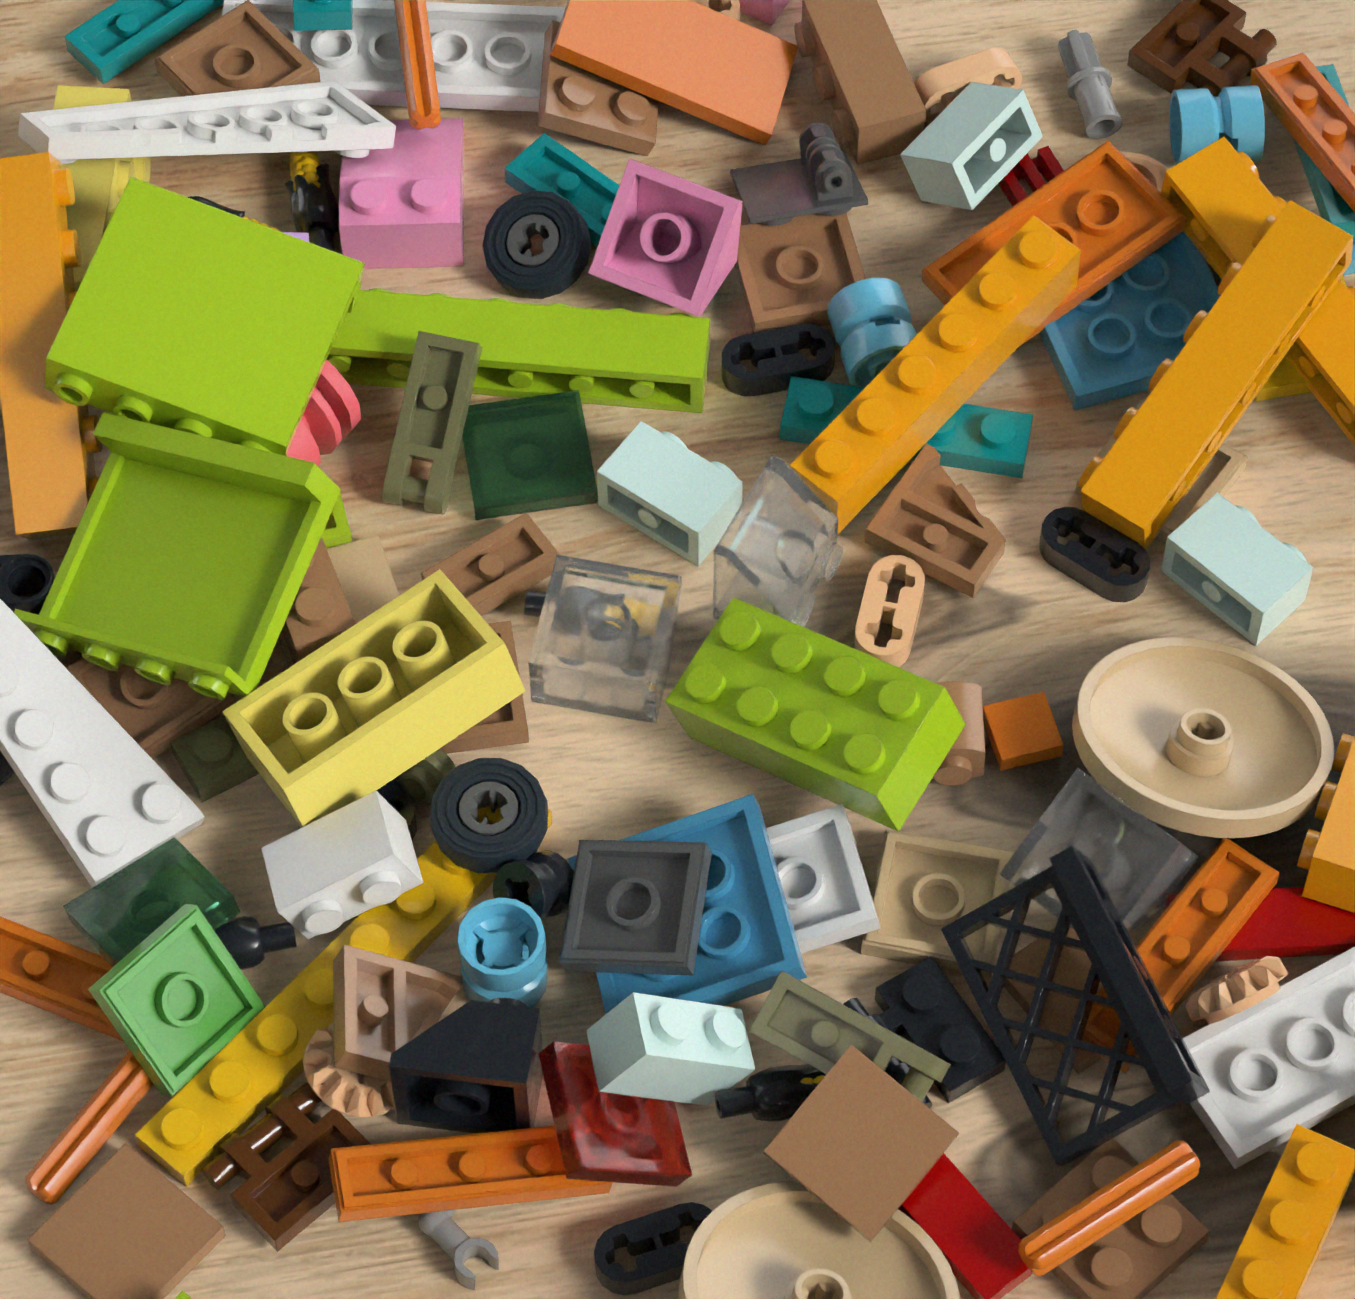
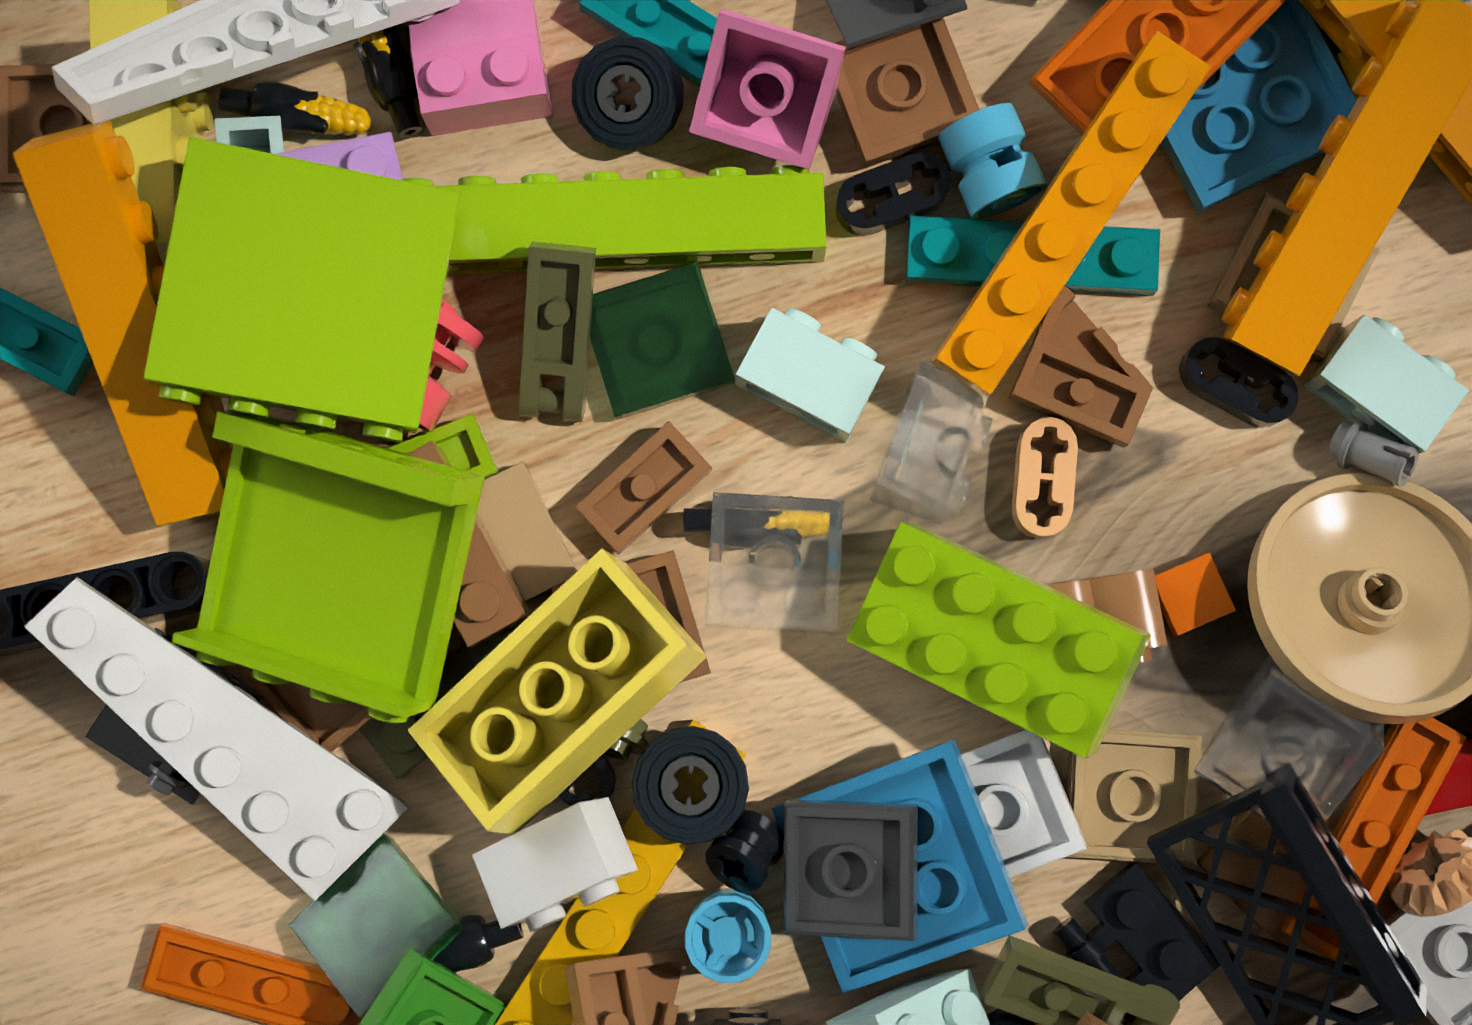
camera: 10 degrees left, 25 degrees up
none -> light grey pin [1329,421,1419,487]

